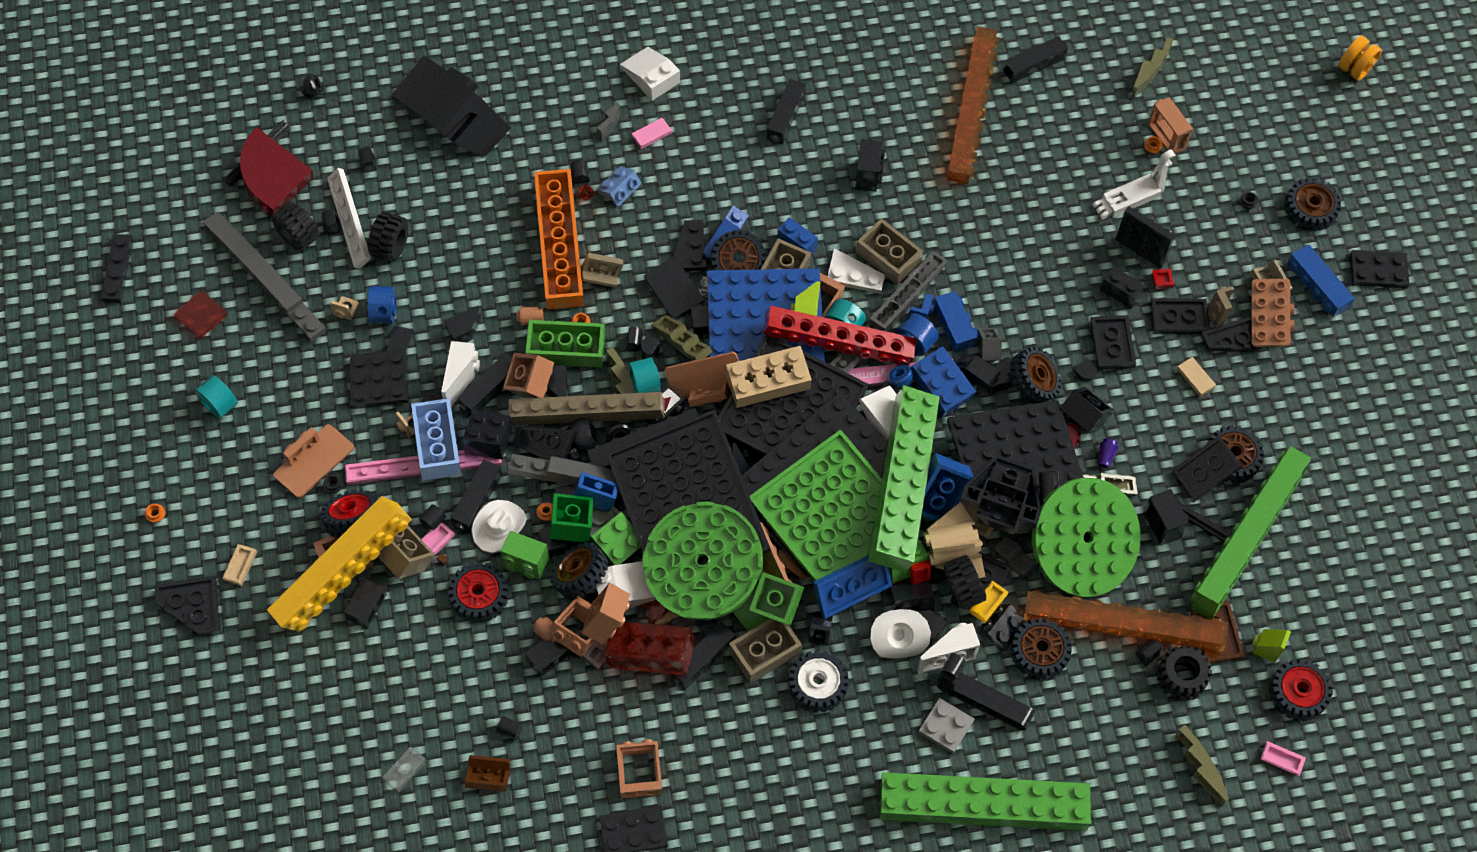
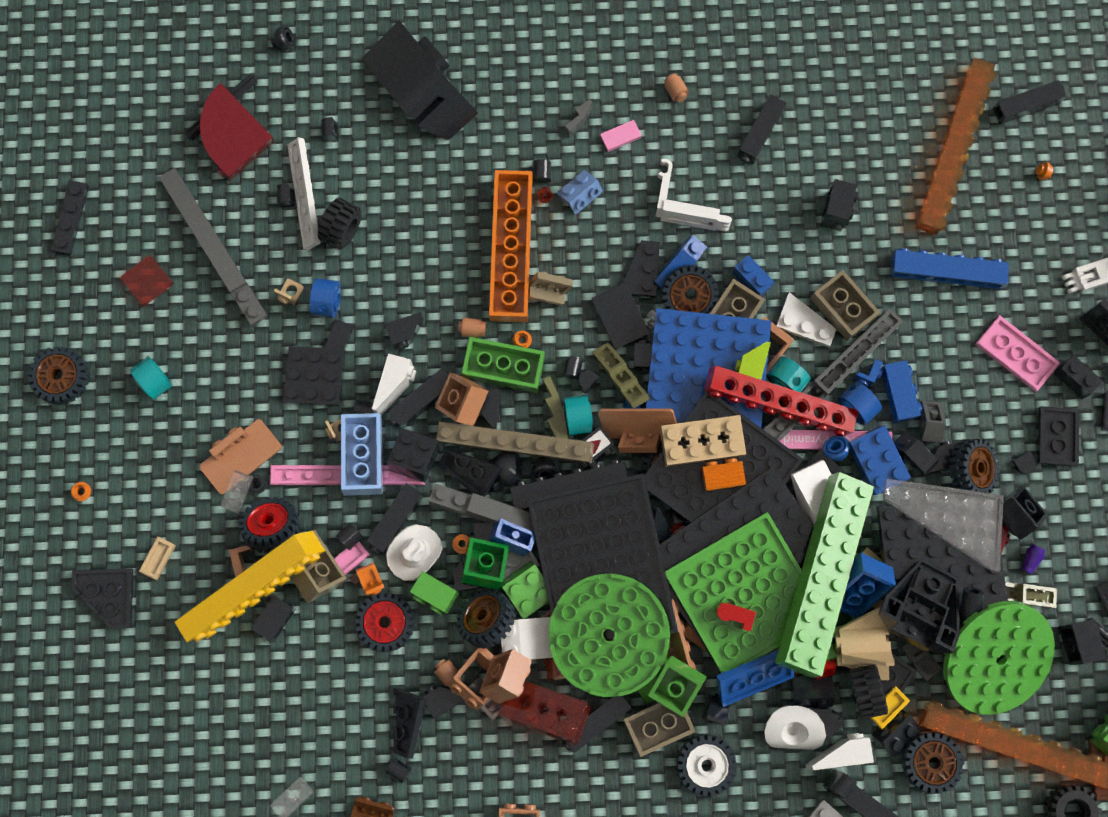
camera: 10 degrees right, 15 degrees up
black tyre [271,201,320,251] -> none
white slope [620,47,680,101] -> none
black brick [1136,638,1162,666] -> none
none -> wheel [28,347,89,405]
none -> clear plate [221,470,253,514]
none -> orange bracket [356,562,384,596]
none -> black wing [393,688,426,759]
none -> white hinge [655,159,732,231]
none -> nougat brick [664,74,689,102]
none -> orange brick [701,458,746,491]
none -> red leg [715,602,756,632]
none -> clear wing [883,479,1004,573]
none -> blue brick [890,248,1009,290]
none -> bright pink tile [975,315,1060,392]
none -> orange plate [1036,162,1053,180]

